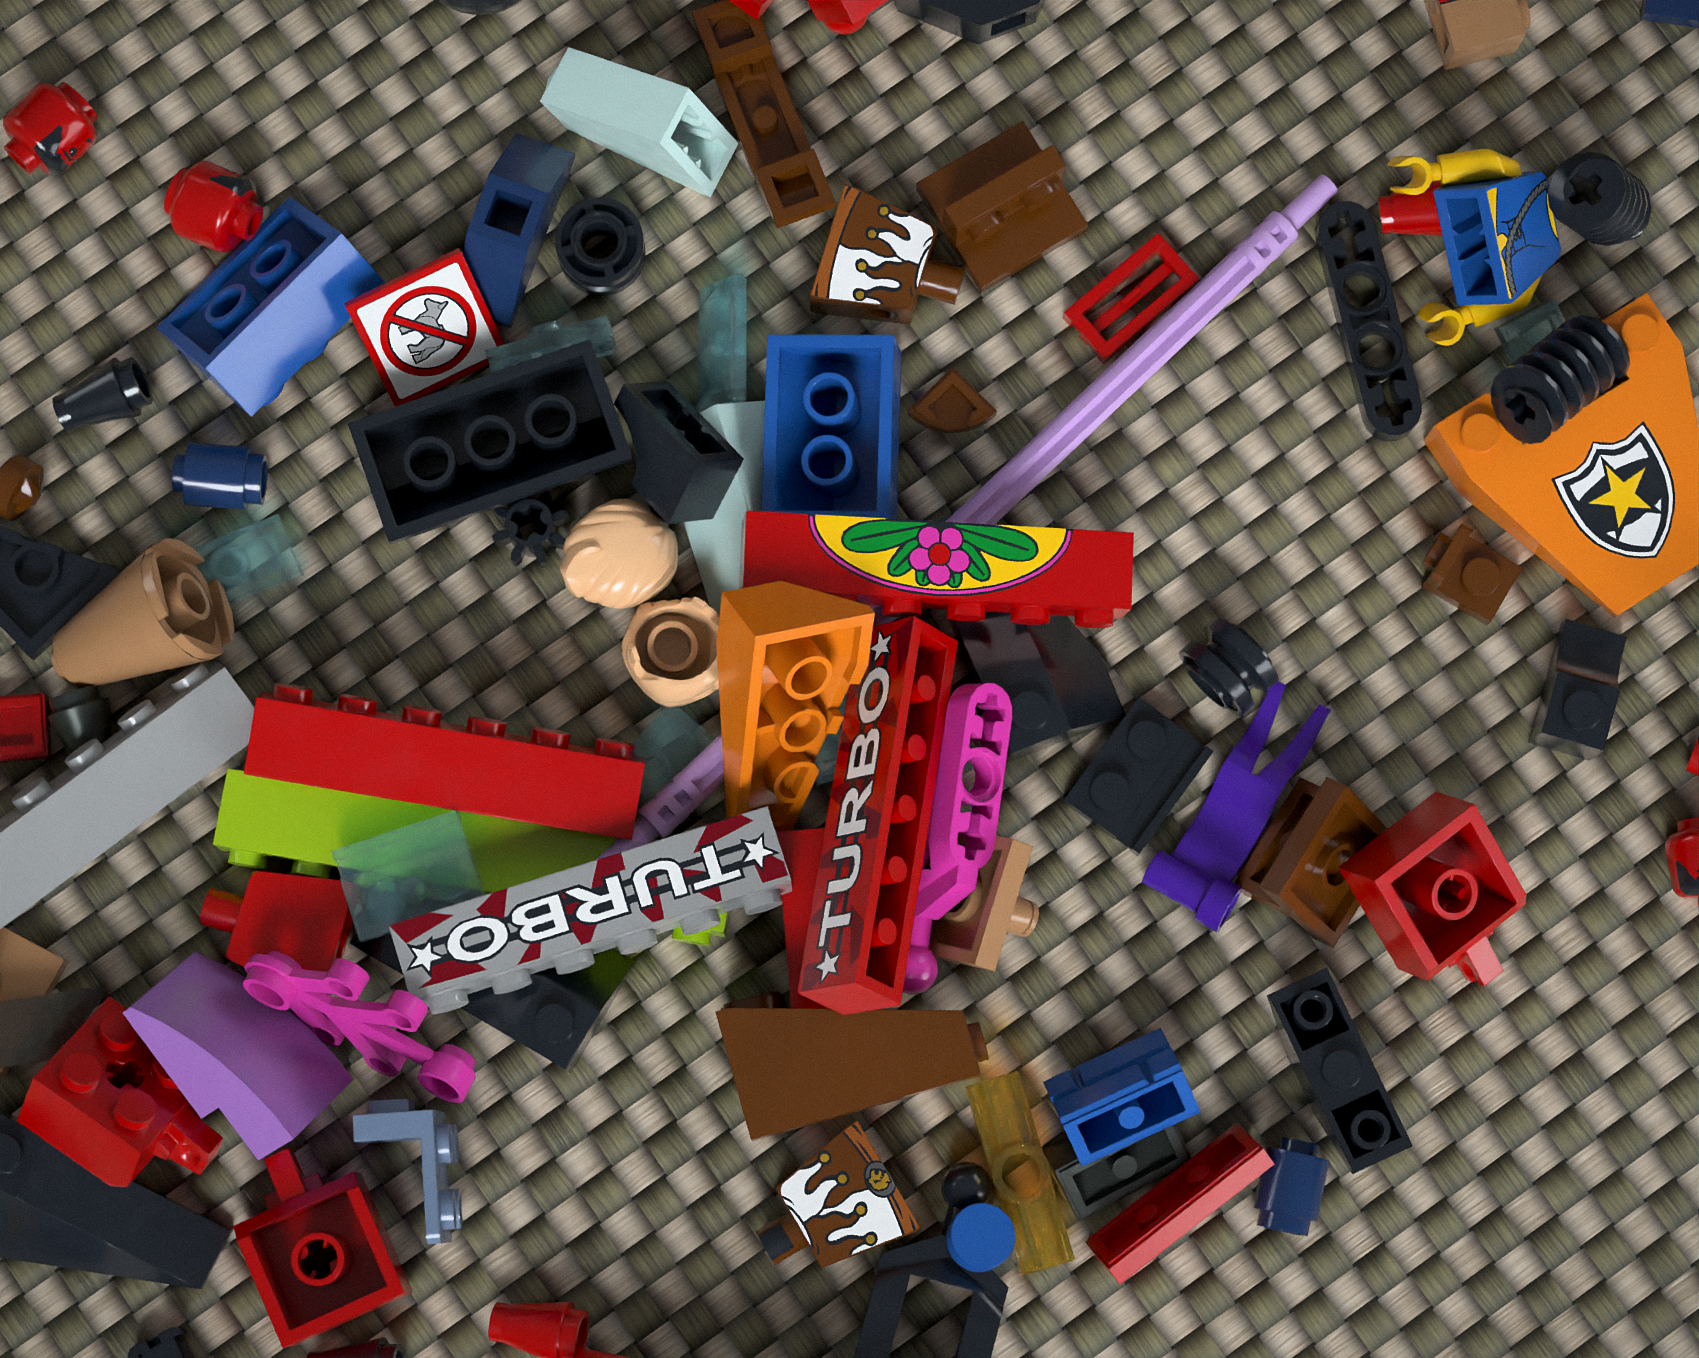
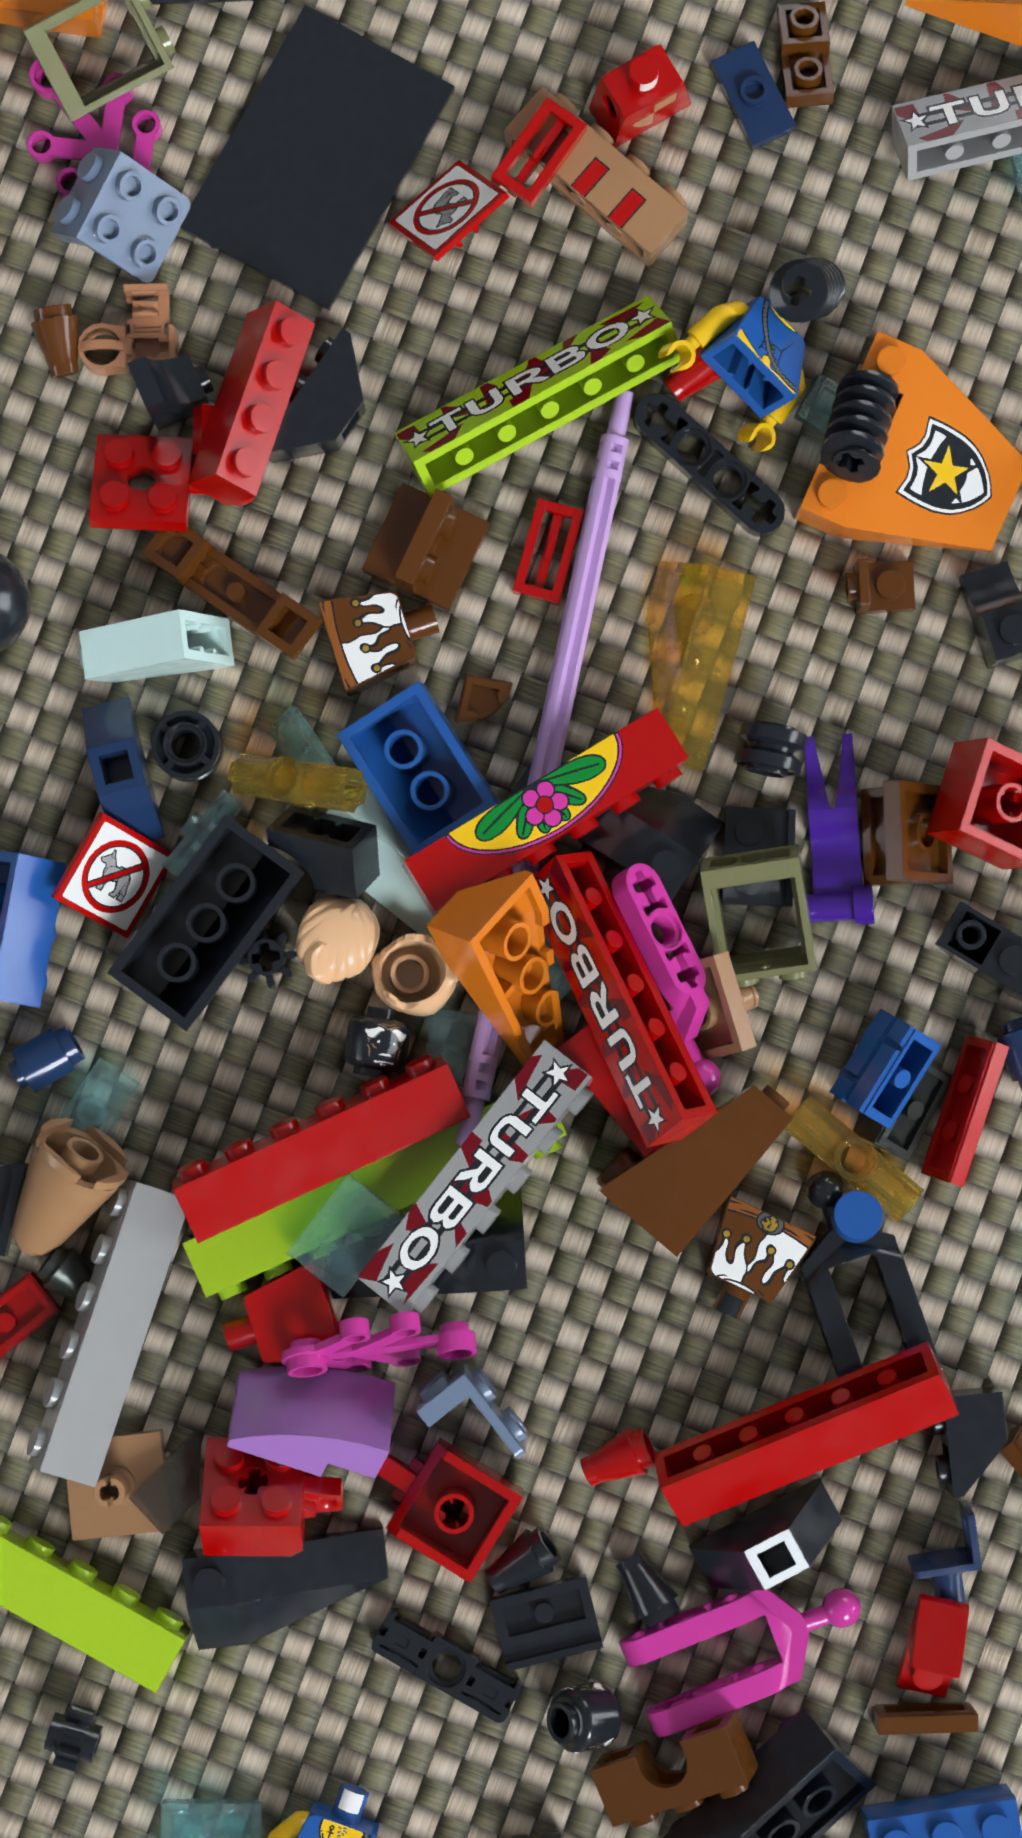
camera: 25 degrees left, 5 degrees up
none -> clear yellow piece [228,753,368,813]
none -> black head [343,1006,411,1079]
none -> lime brick [394,295,680,498]
none -> clear yellow wedge [647,561,756,772]
none -> olive window [700,844,817,987]

